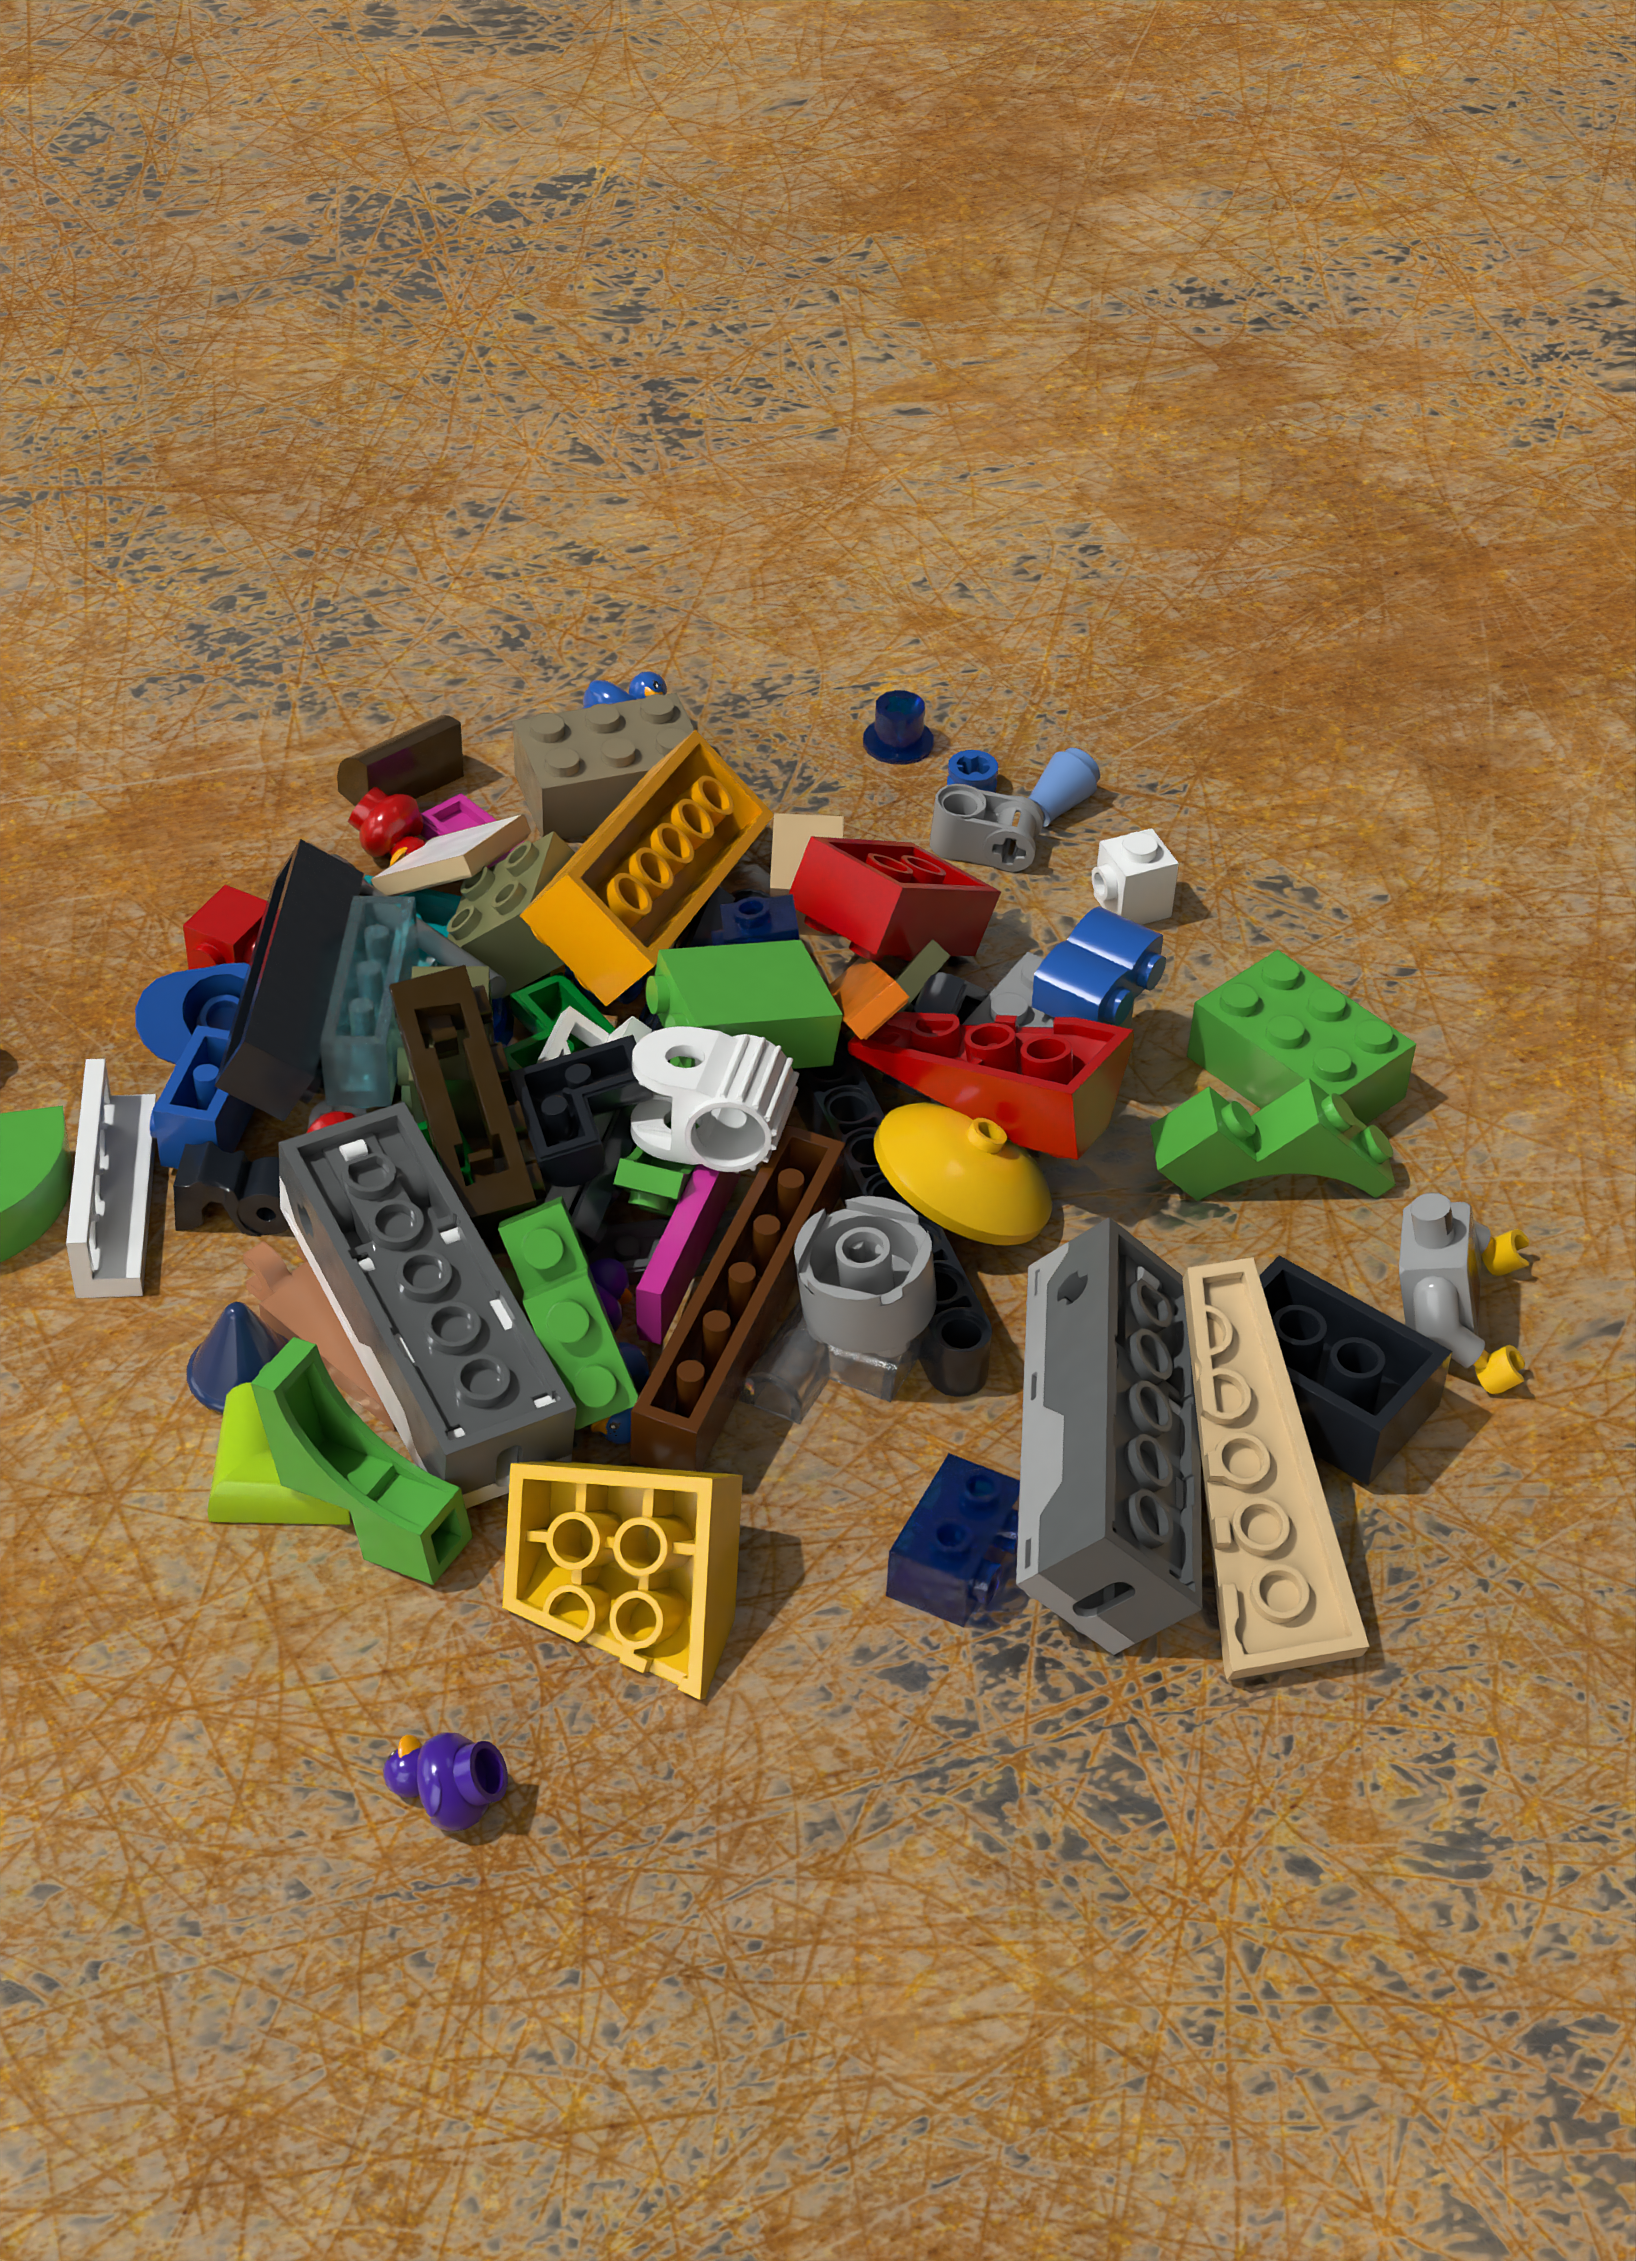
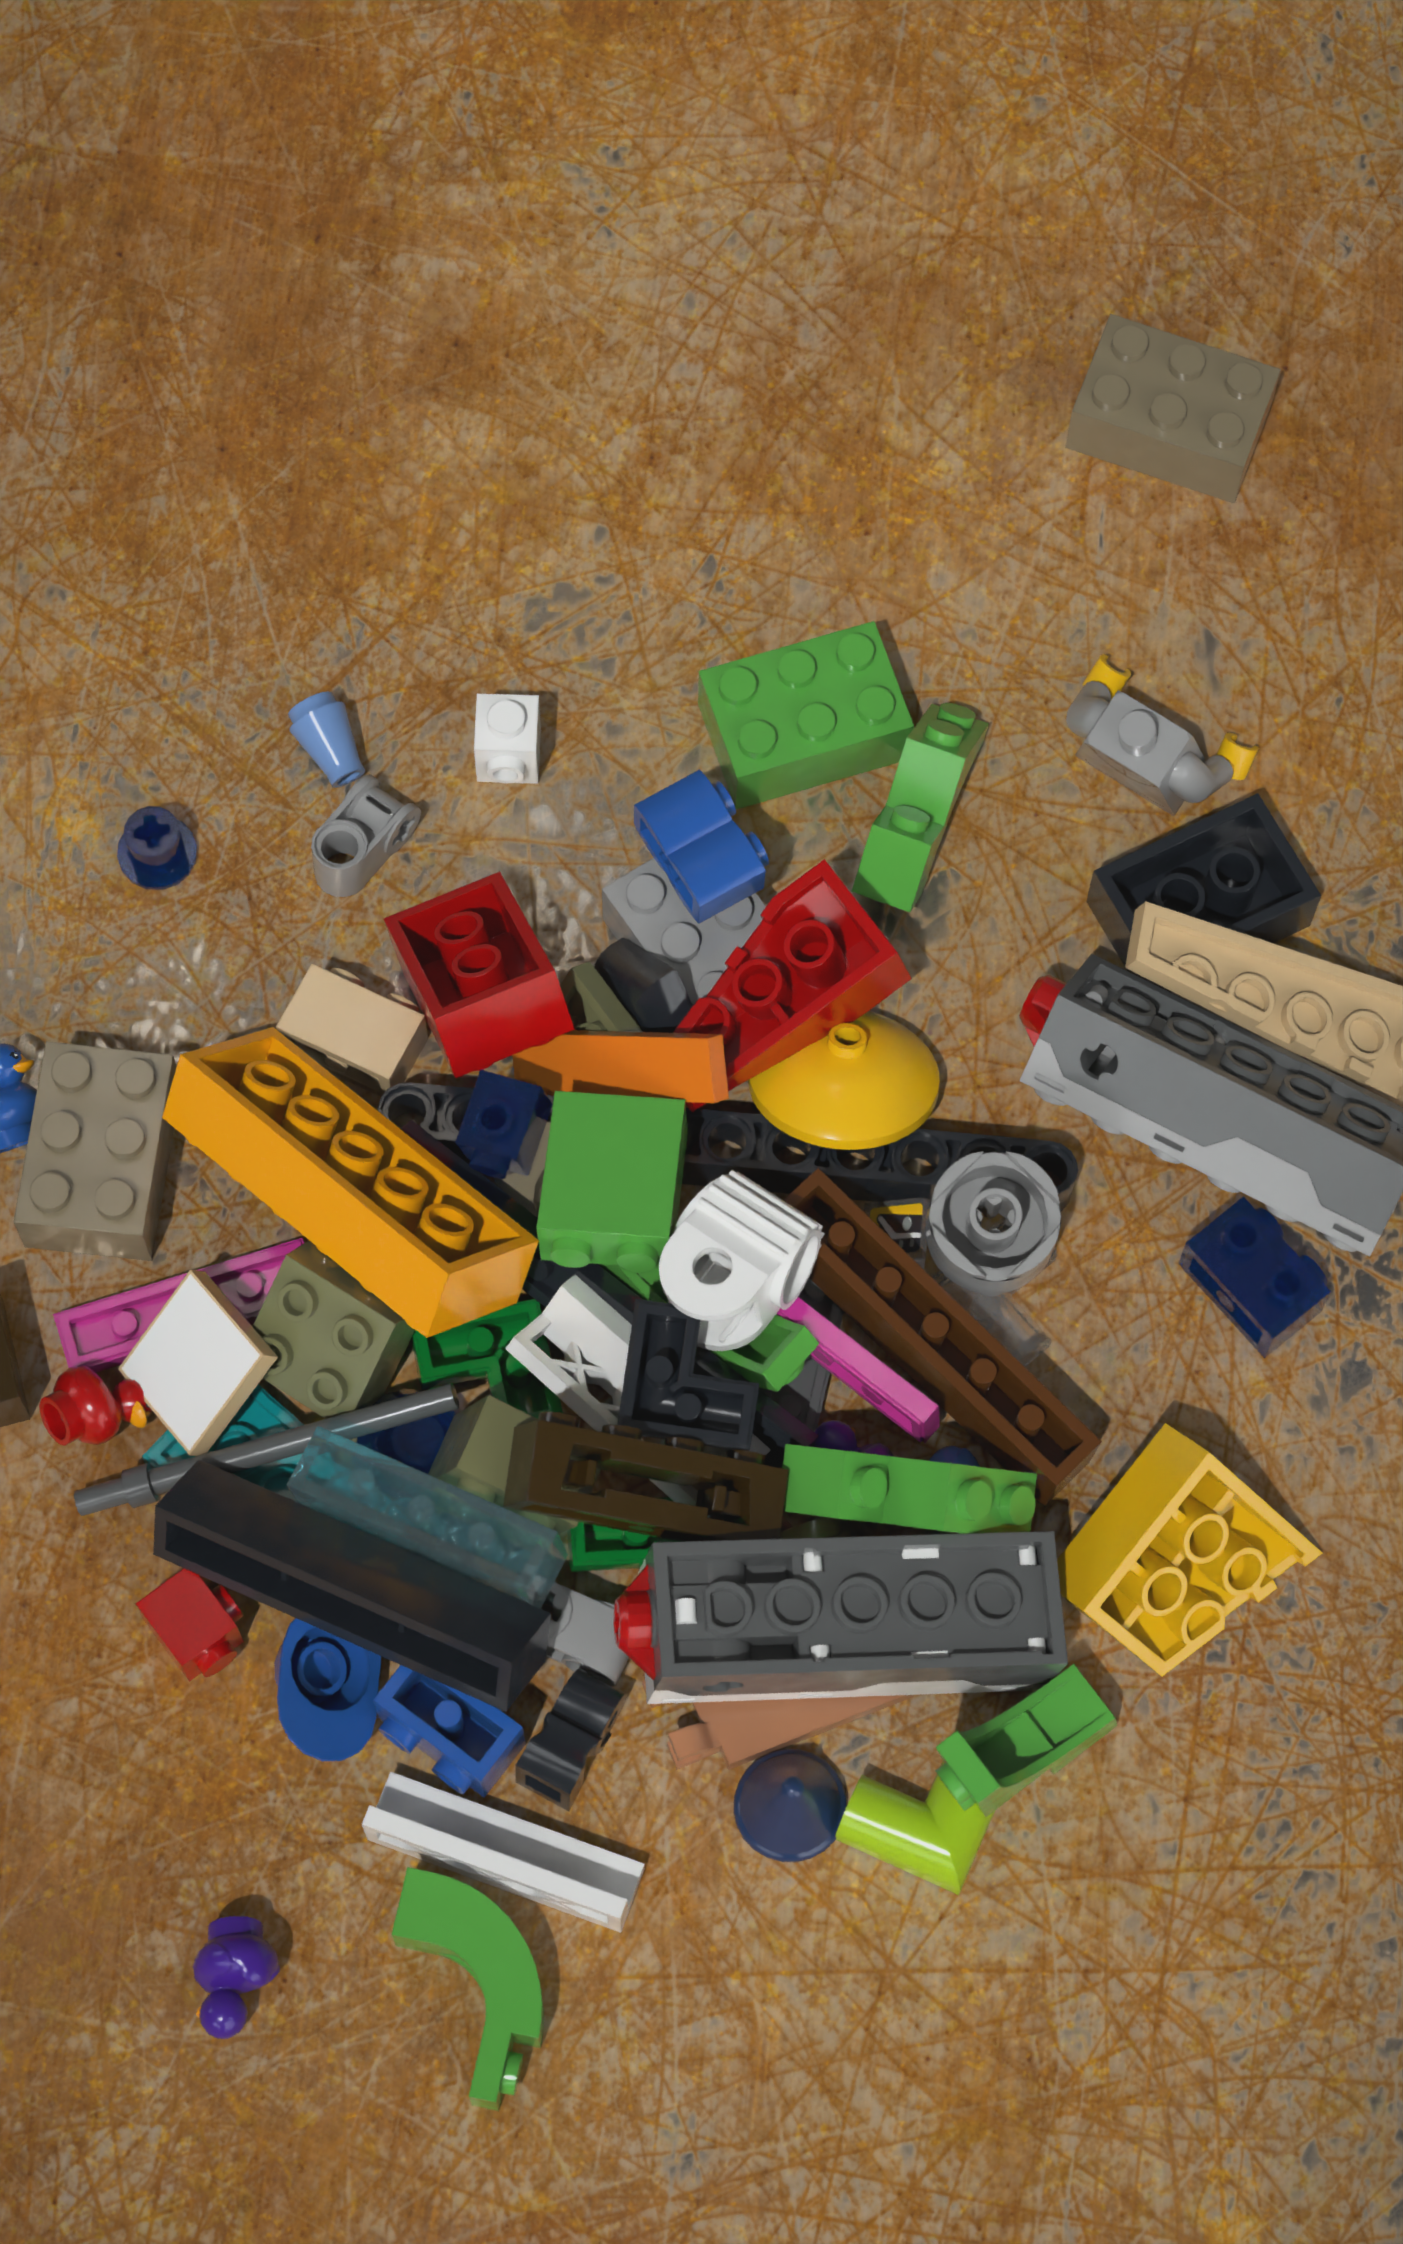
camera: 65 degrees left, 25 degrees up
dark purple animal [383,1733,508,1831] -> none
blue bush [947,750,998,793] -> none

